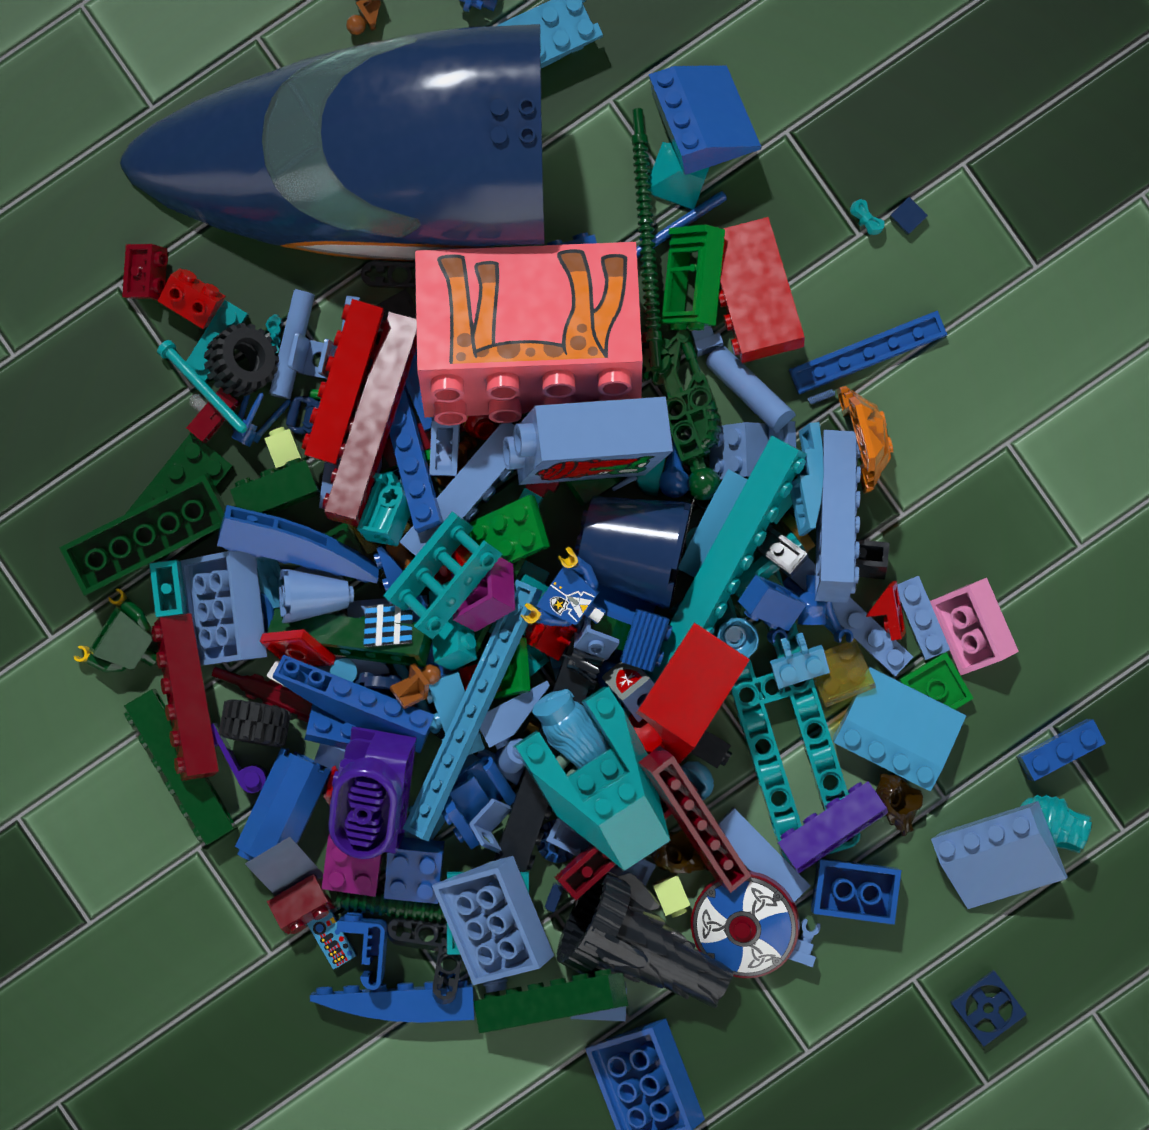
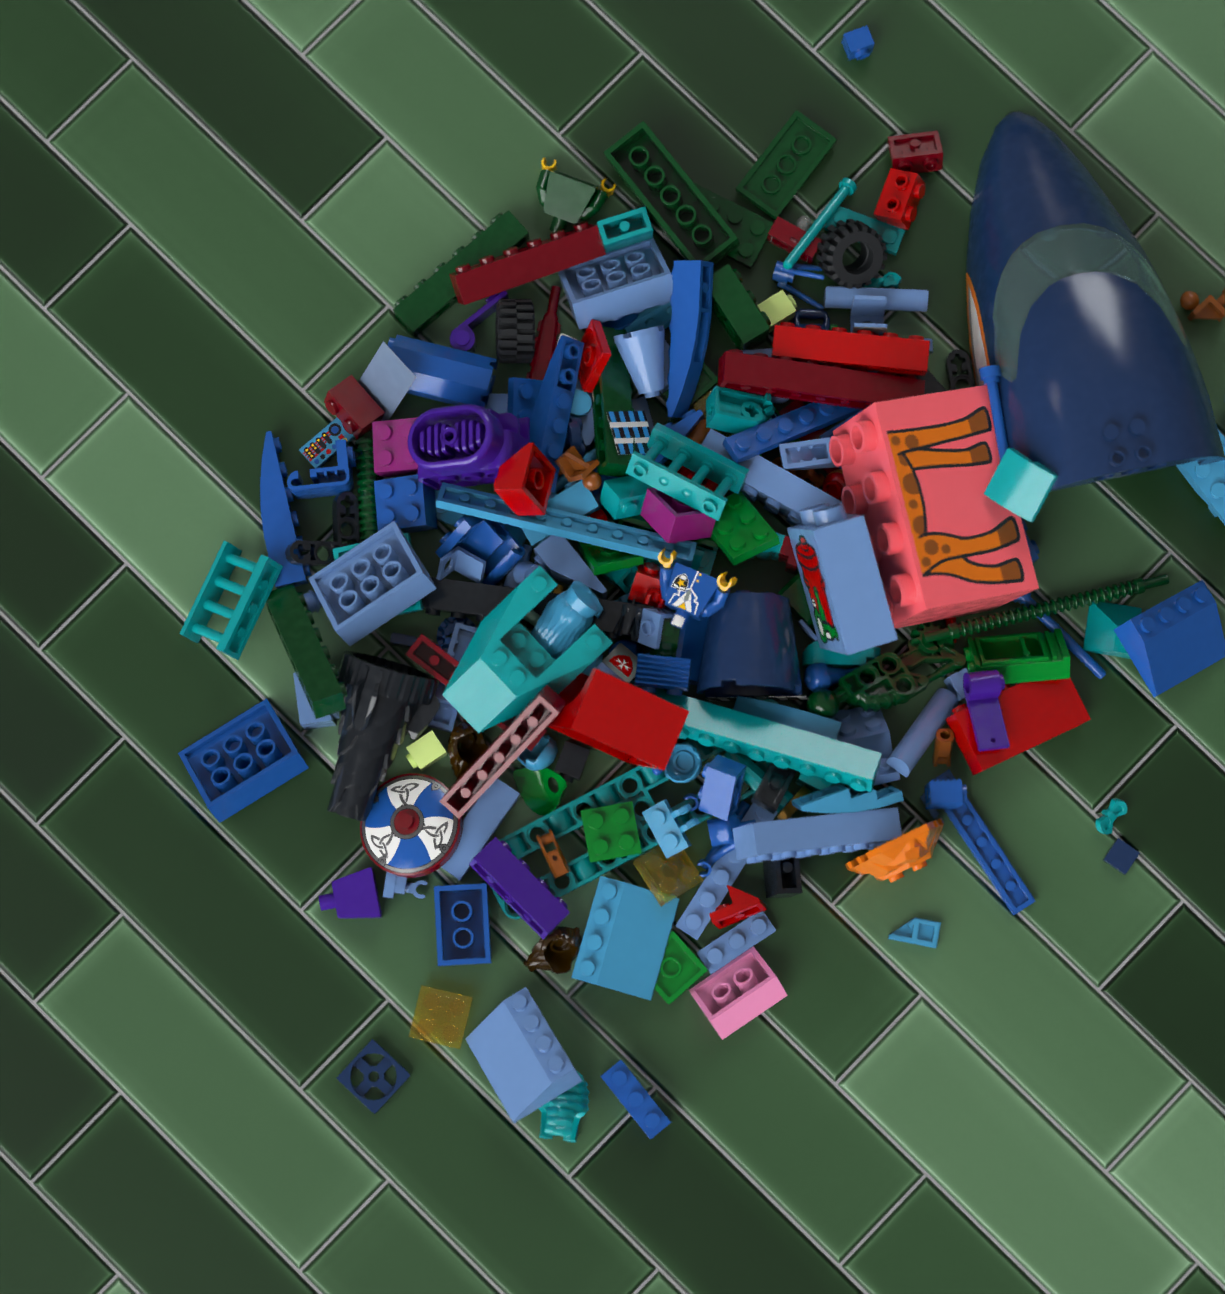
camera: 80 degrees right, 5 degrees down
none -> teal fence [179,541,283,660]
none -> dark purple torso [319,867,382,919]
none -> clear yellow plate [409,985,473,1049]
none -> red slope [494,443,556,516]
none -> green piece [513,768,567,816]
none -> dark orange bar [535,829,571,879]
none -> green plate [580,801,642,863]
none -> dark green plate [736,110,837,220]
none -> blue plate [842,25,875,60]
none -> dark azure tile [888,917,941,949]
none -> blue brick [924,779,967,809]
none -> dark orange bar [933,728,954,767]
none -> dark purple door [963,669,1010,751]
none -> blue piece [979,365,1008,461]
none -> teal slope [984,448,1058,522]

